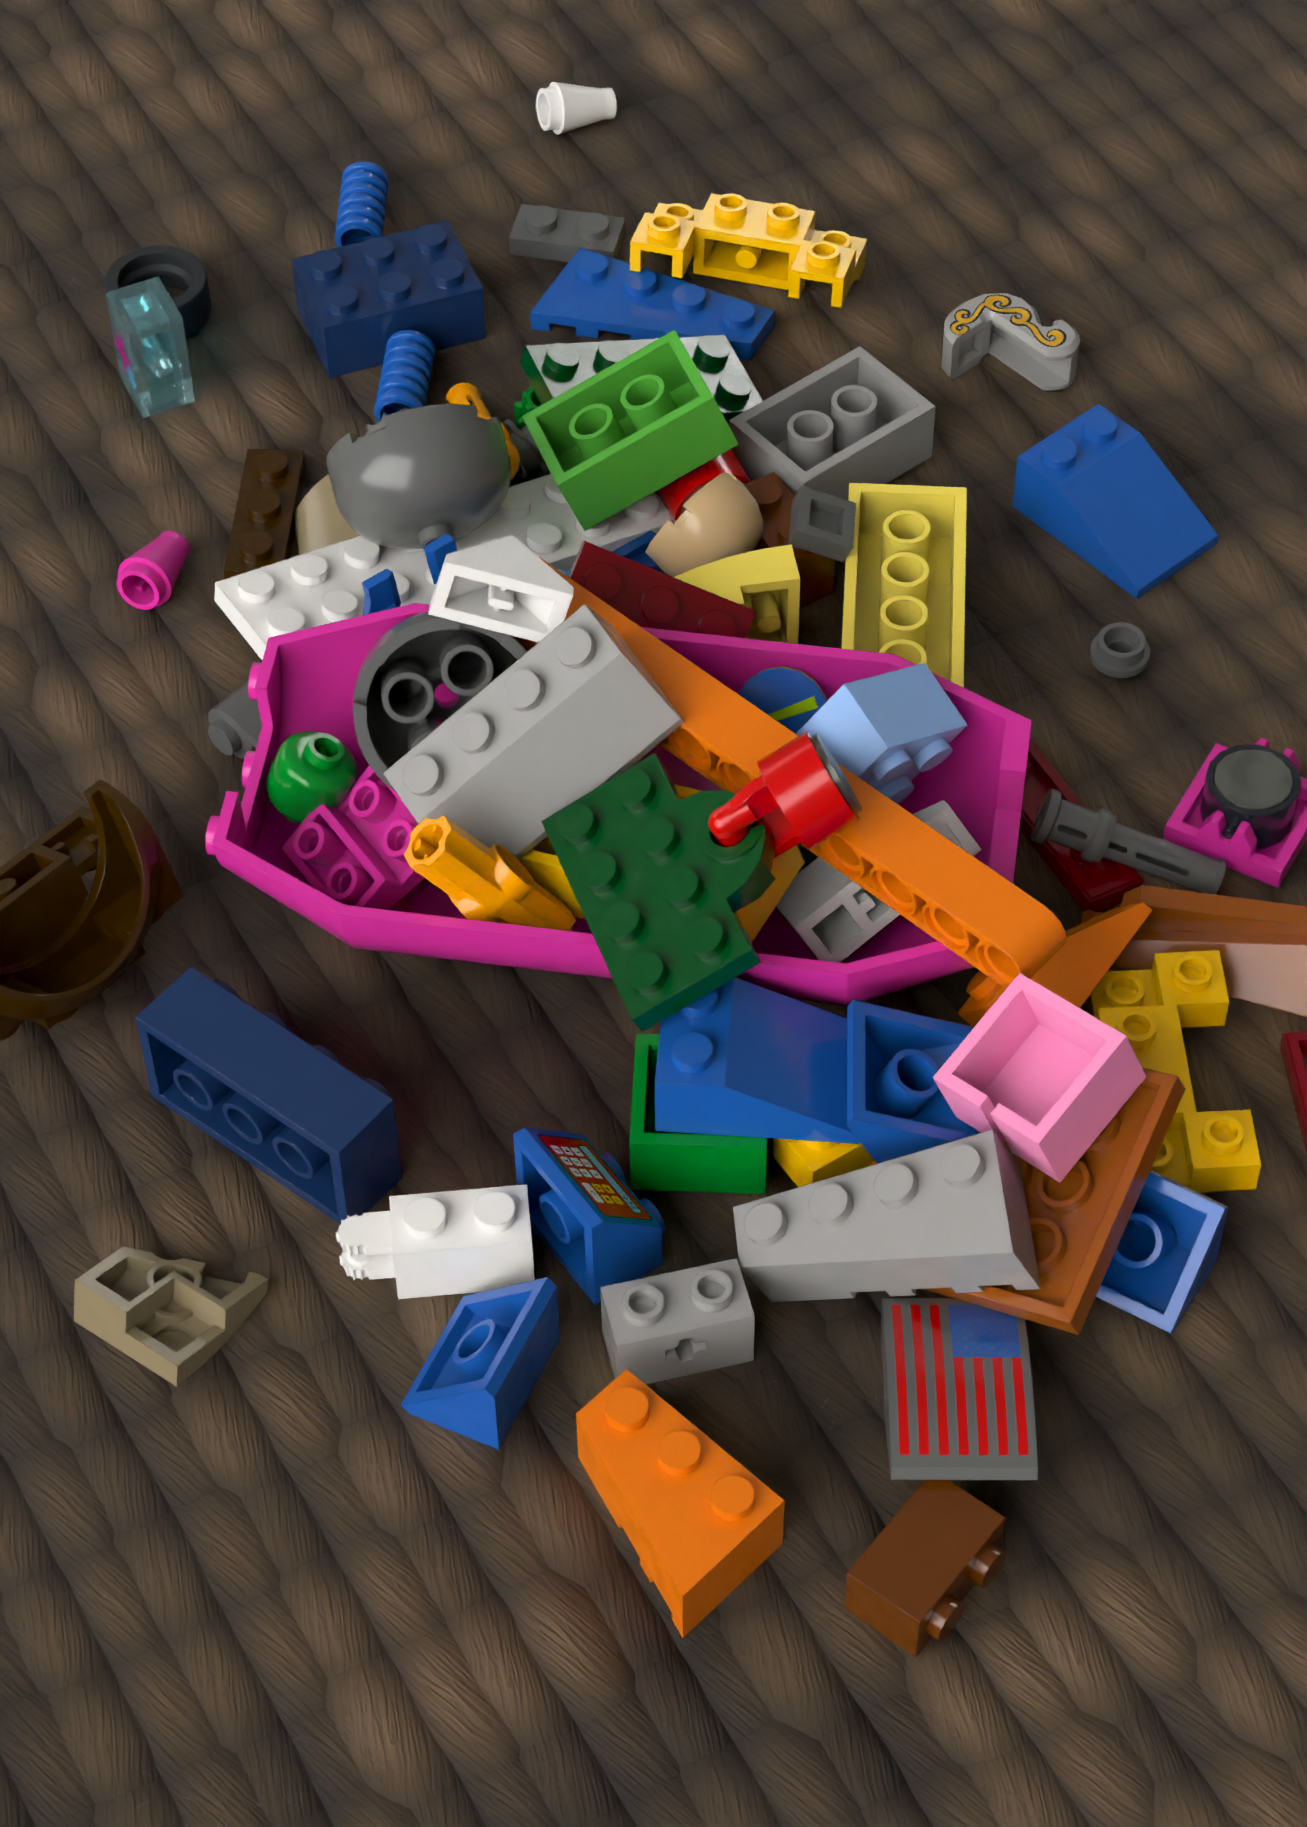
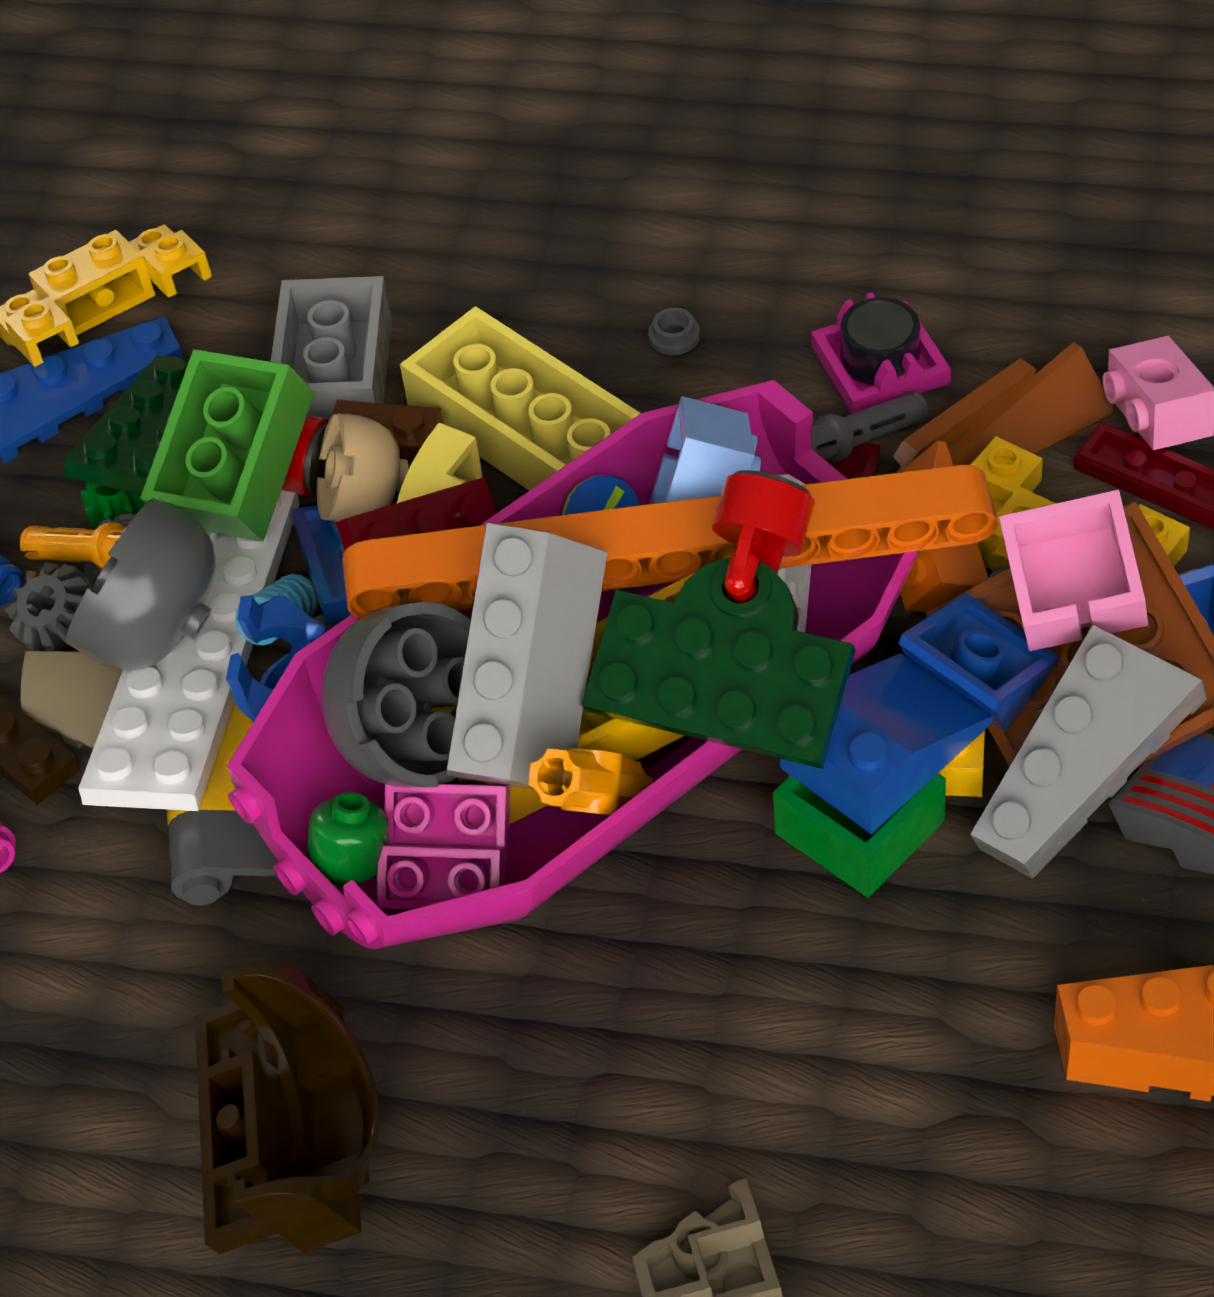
camera: 45 degrees left, 0 degrees up
dark blue brick [135,967,402,1224] -> none
white hinge [336,1184,535,1299] -> none
blue slope [400,1277,560,1450] -> none
white slope [428,535,574,642] -> none
blue slope [513,1127,665,1305] -> none
light grey brick [600,1258,755,1384] -> none
dark grey plate [788,485,856,562] -> none
light grey animal [941,293,1080,391] -> none
blue slope [1012,403,1219,599] -> none

